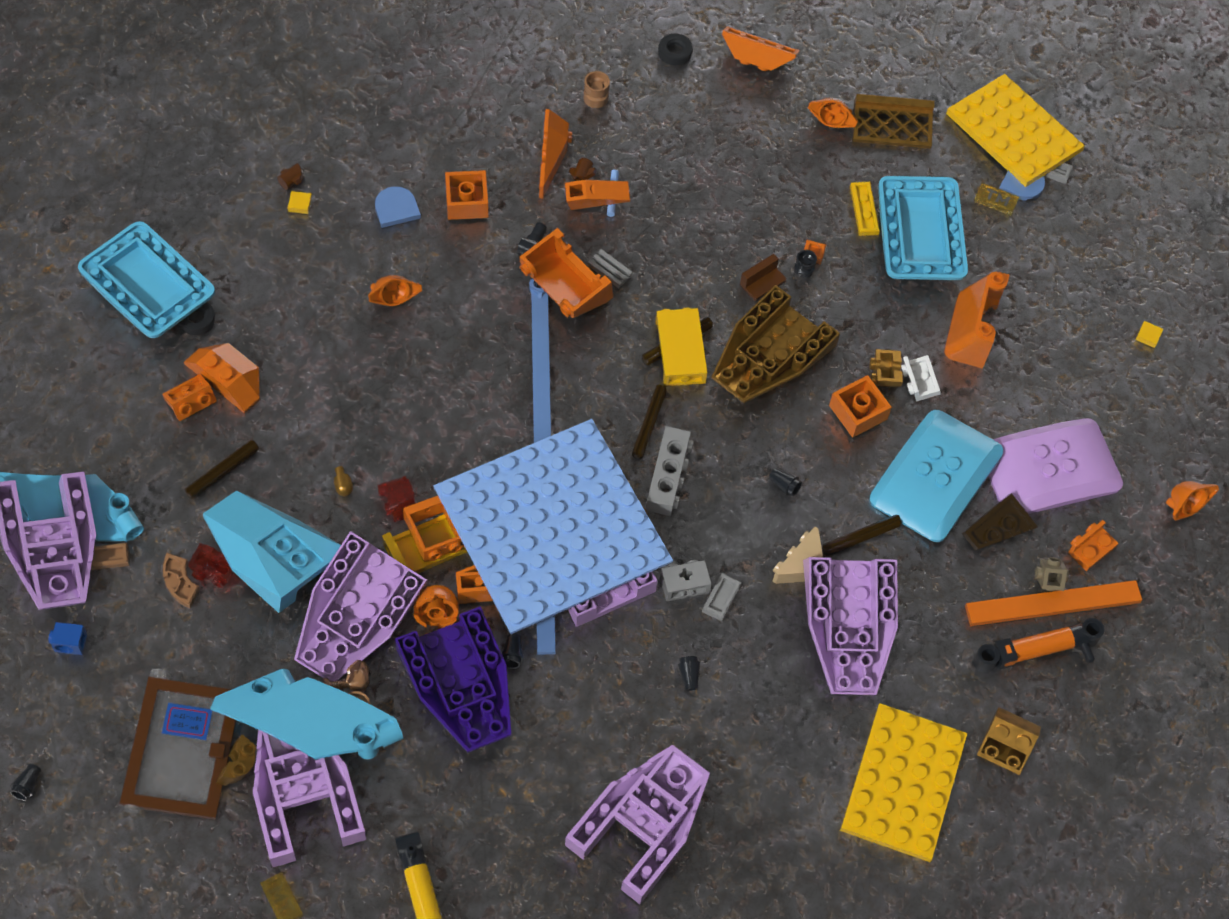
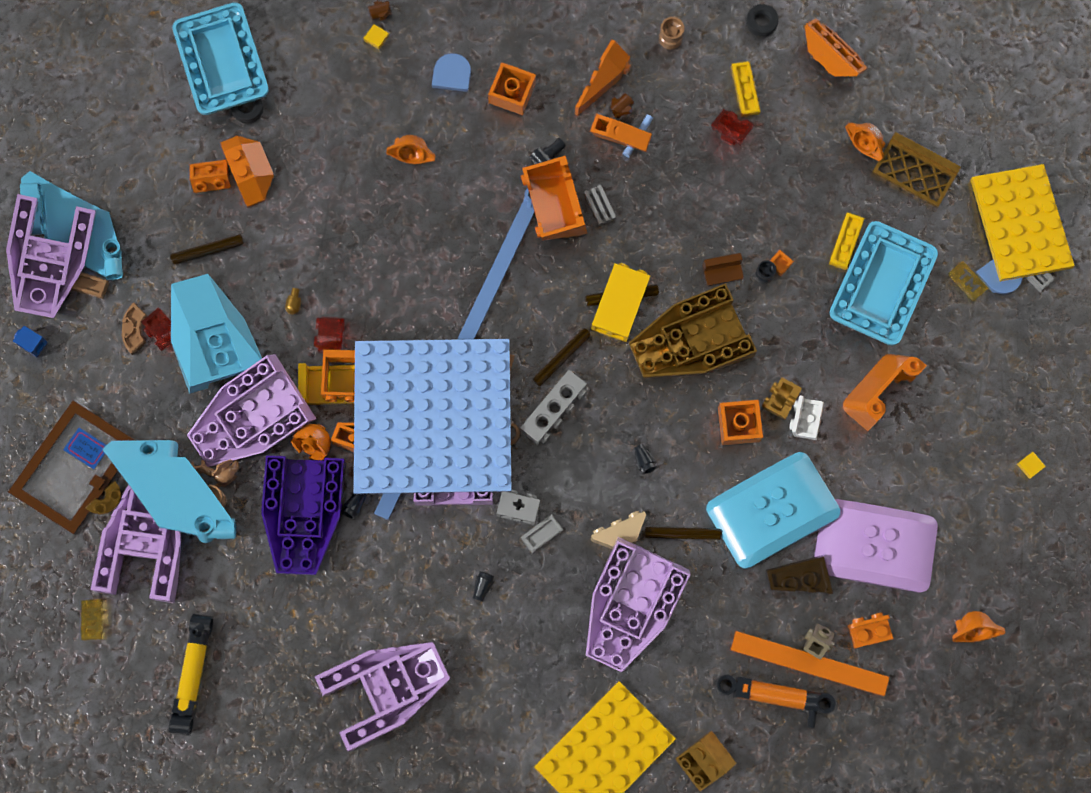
camera: 30 degrees right, 15 degrees up
none -> clear red cylinder [711,109,754,146]
none -> yellow tile [731,61,761,117]

